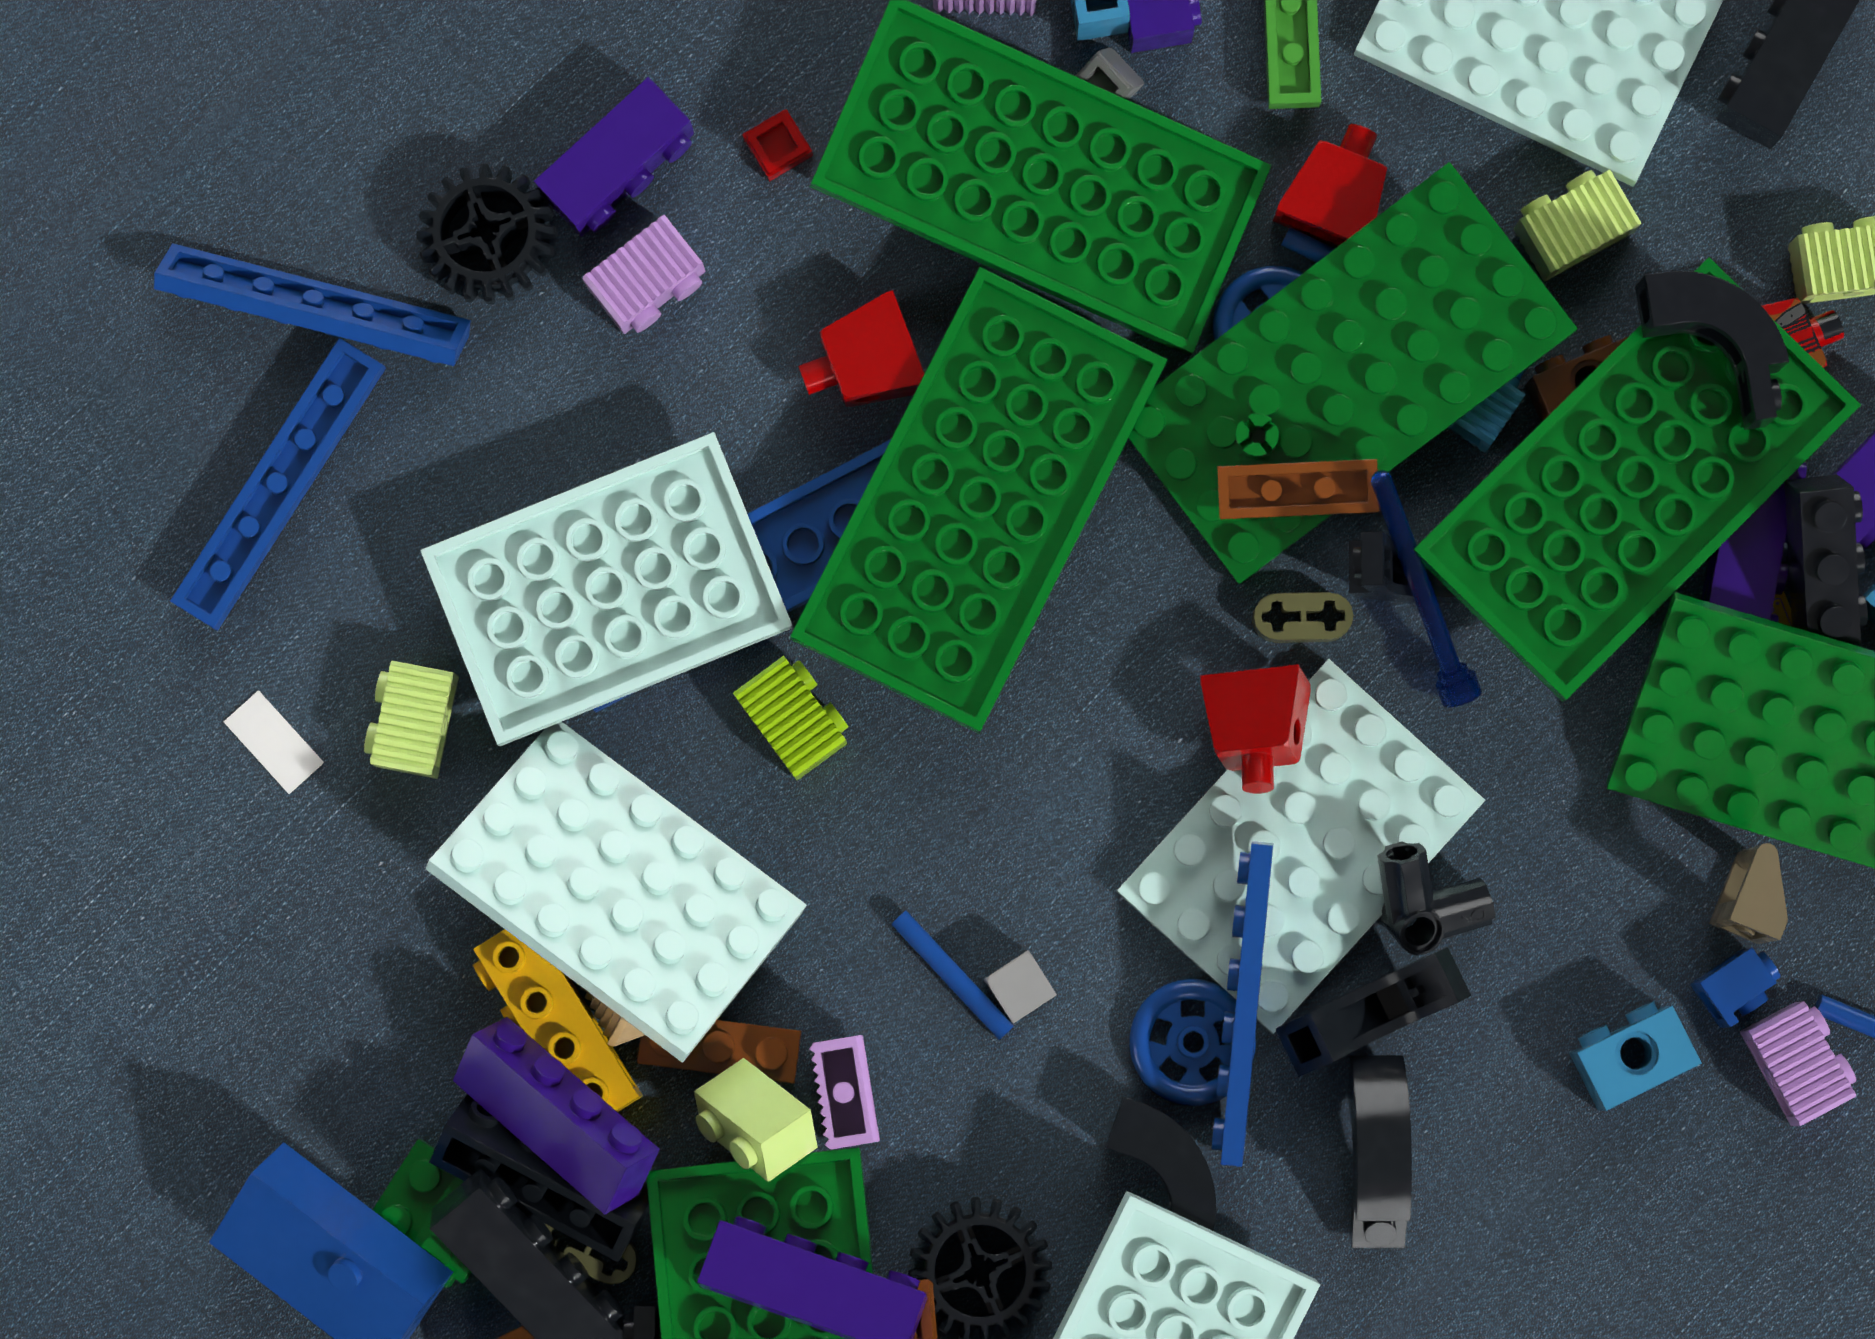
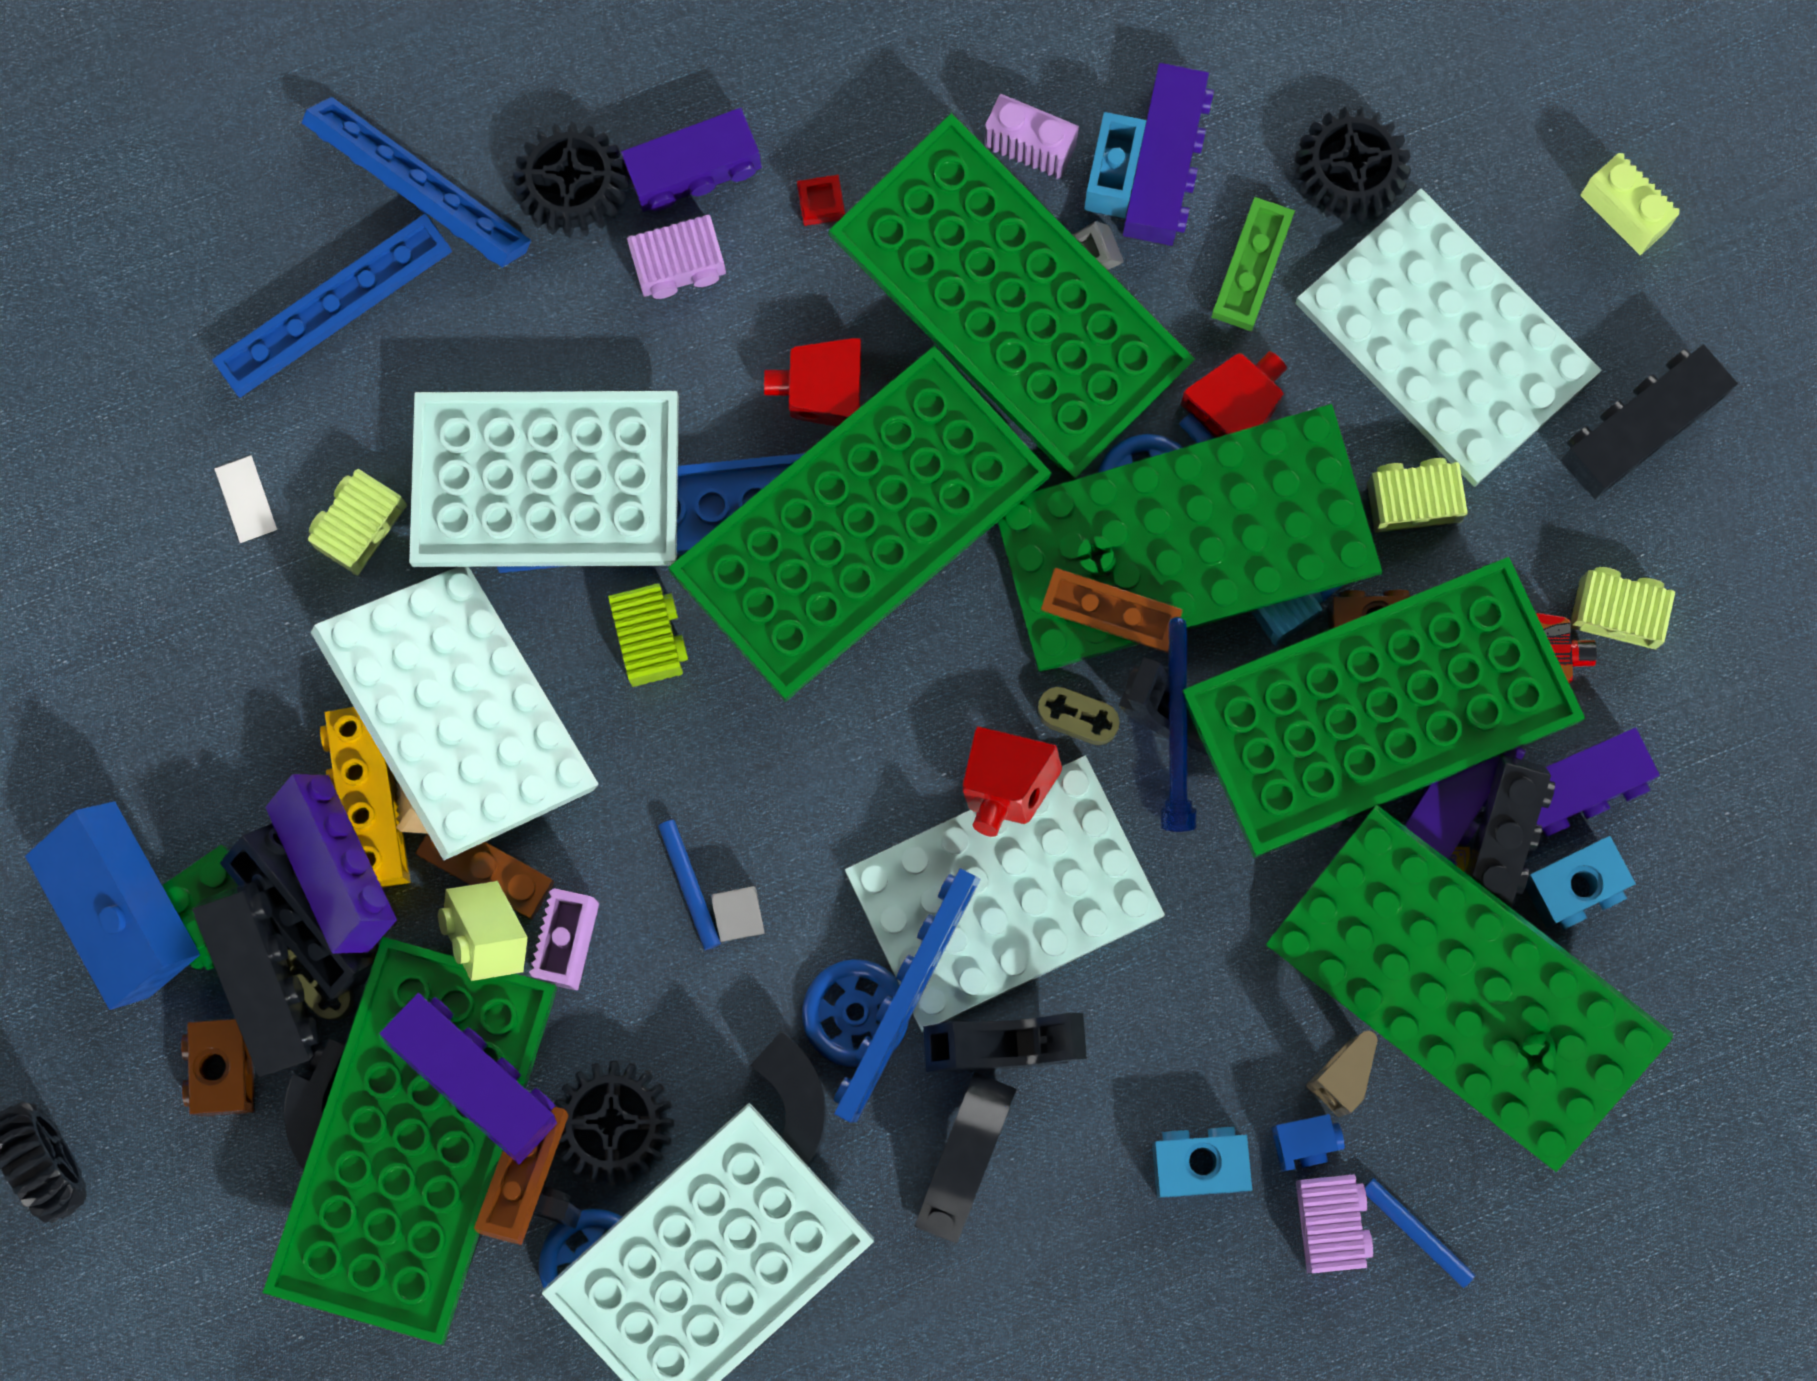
camera: 20 degrees right, 5 degrees down
black piece [1377,841,1496,955] -> none
black arch [1635,271,1789,430] -> none

